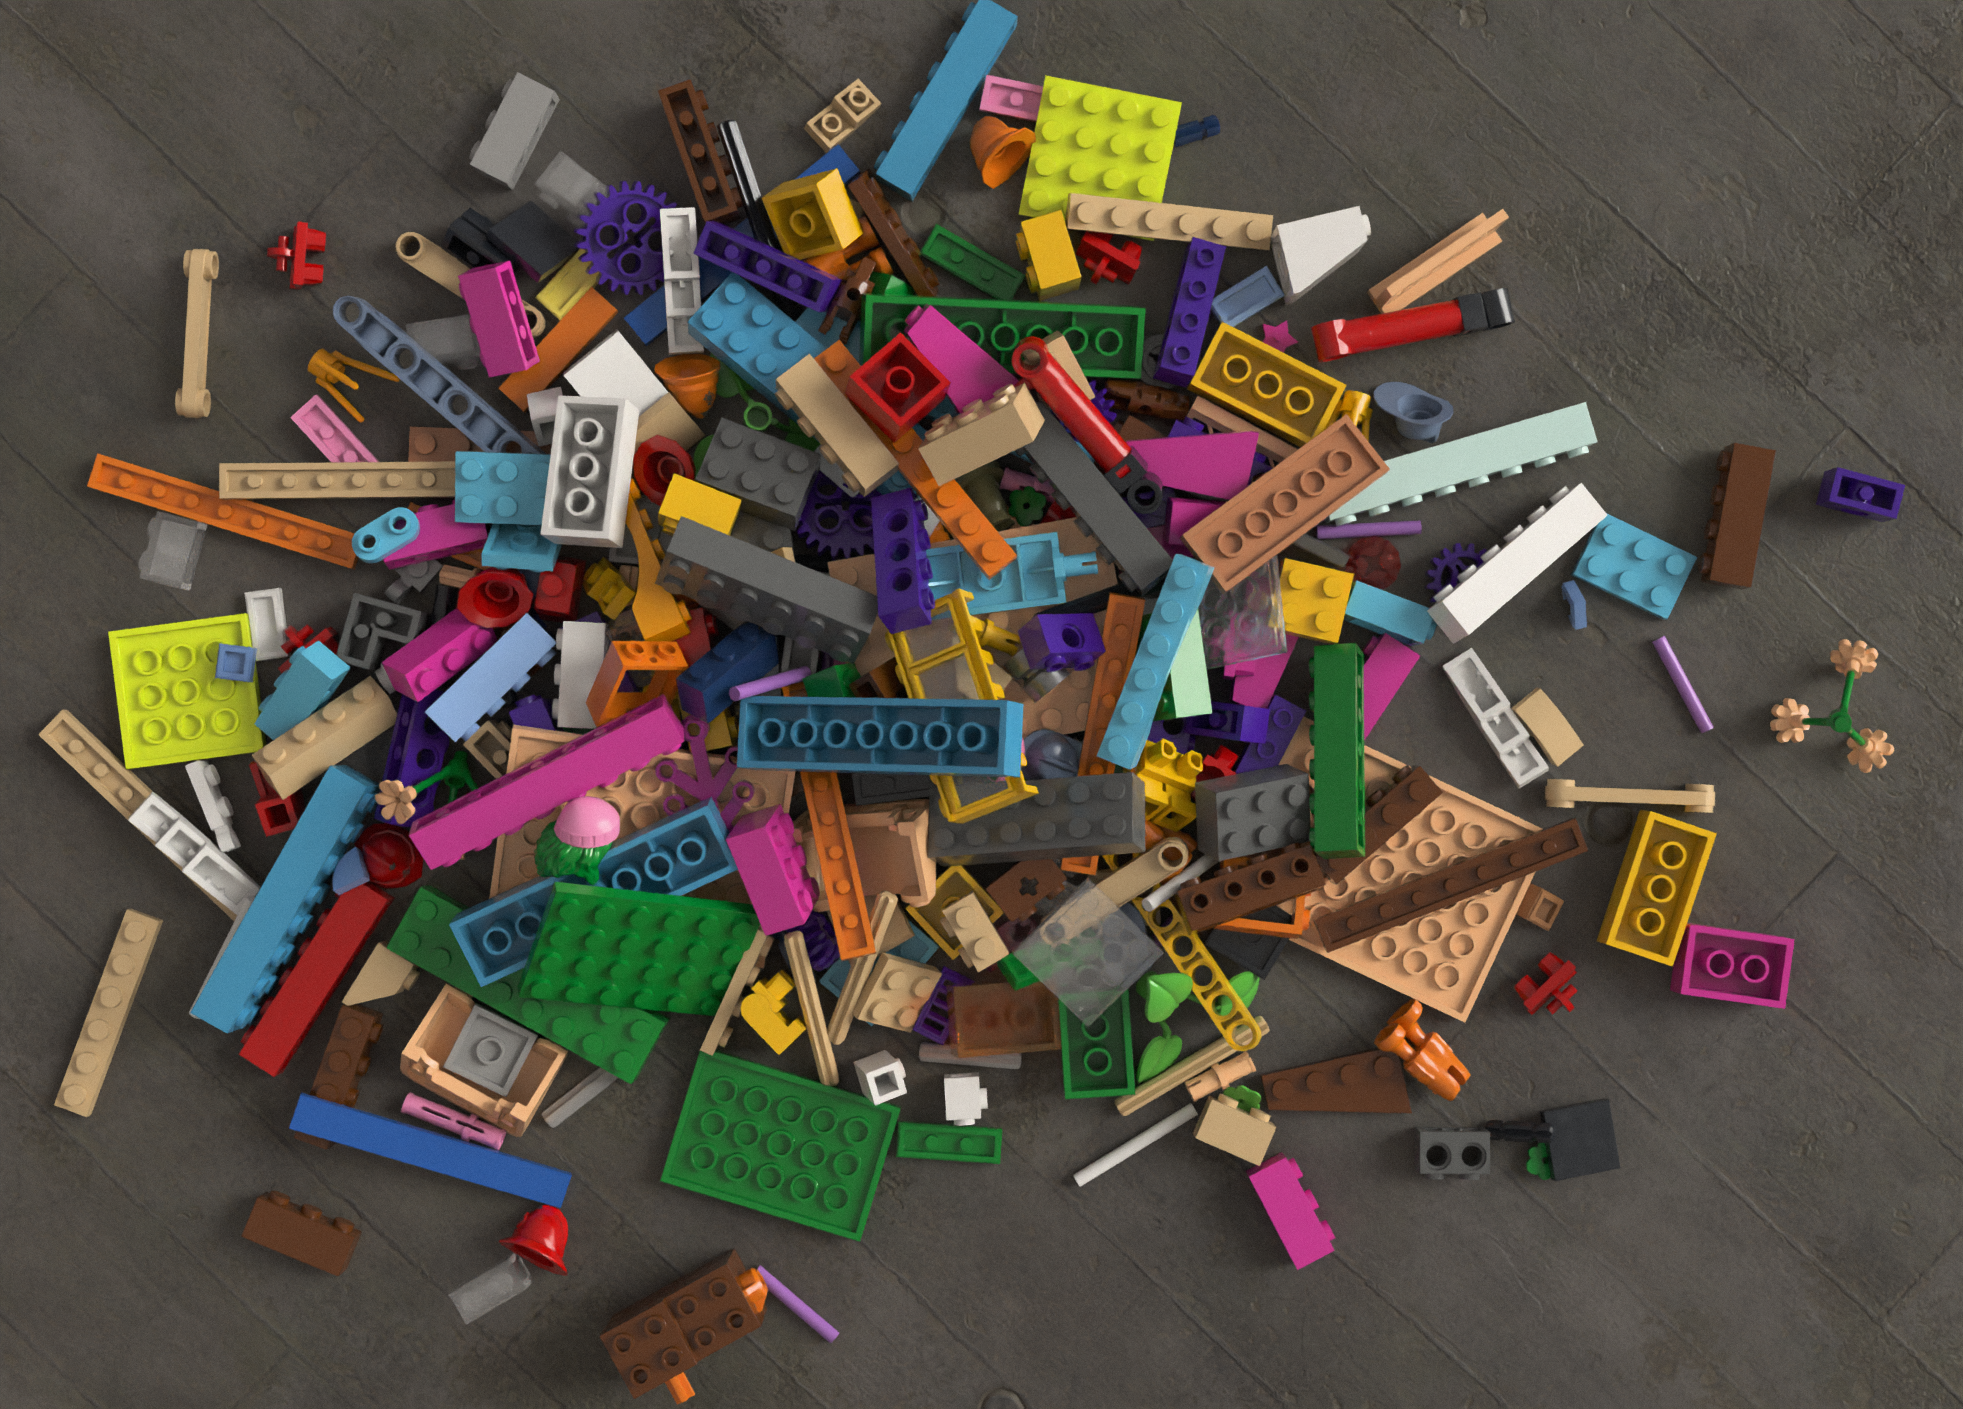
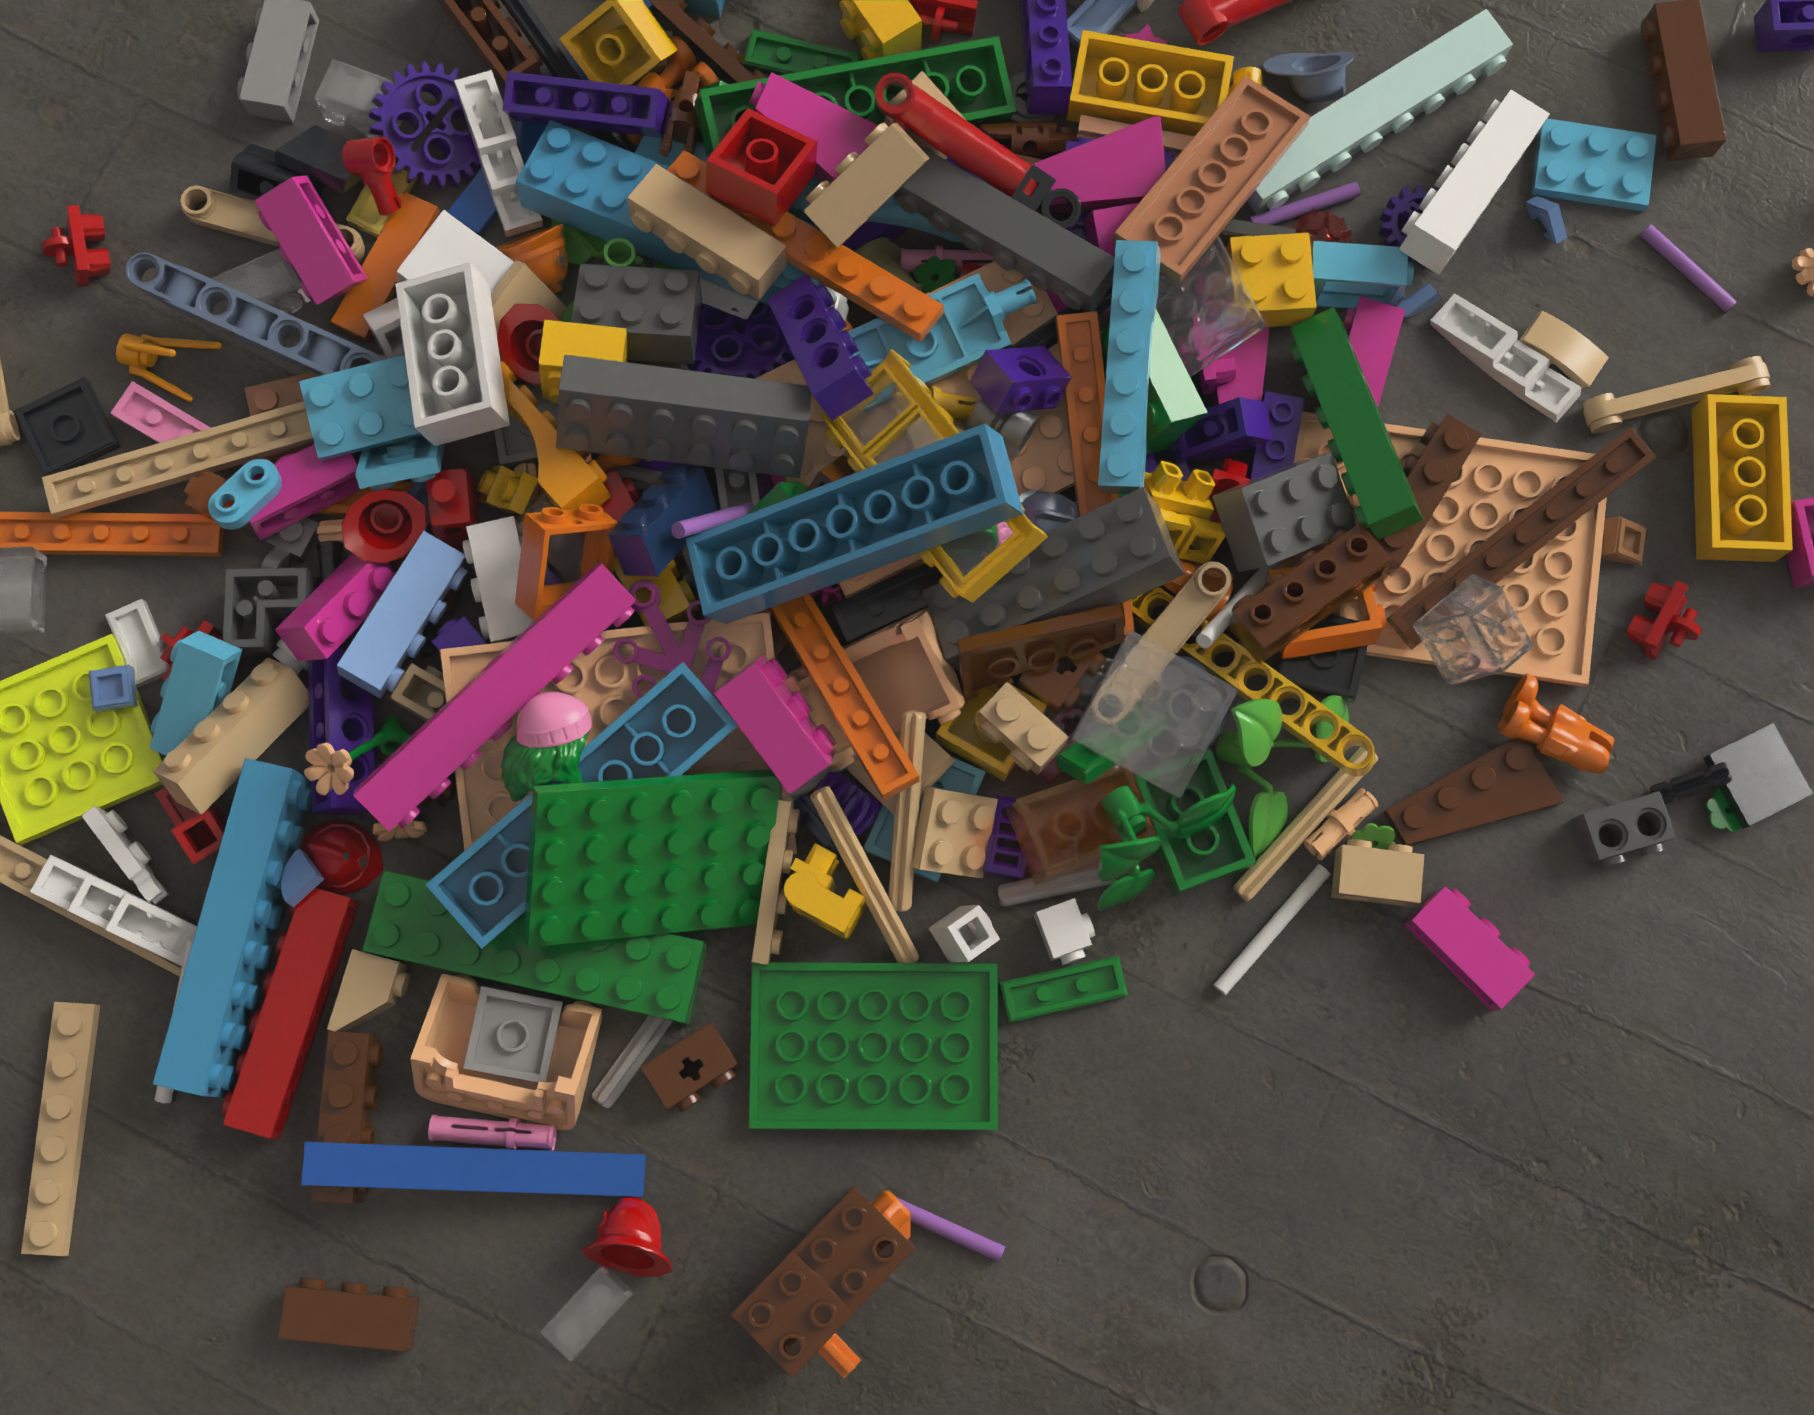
camera: 15 degrees left, 10 degrees down
none -> black tile [13,377,121,477]
none -> clear orange gear [183,470,235,520]
none -> red pin [342,137,403,216]
none -> reddish brown brick [641,1022,740,1113]
none -> reddish brown wing [957,604,1124,702]
none -> green plant [1096,782,1236,912]
none -> medium blue tile [1397,283,1441,318]
none -> clear slope [1412,574,1534,685]

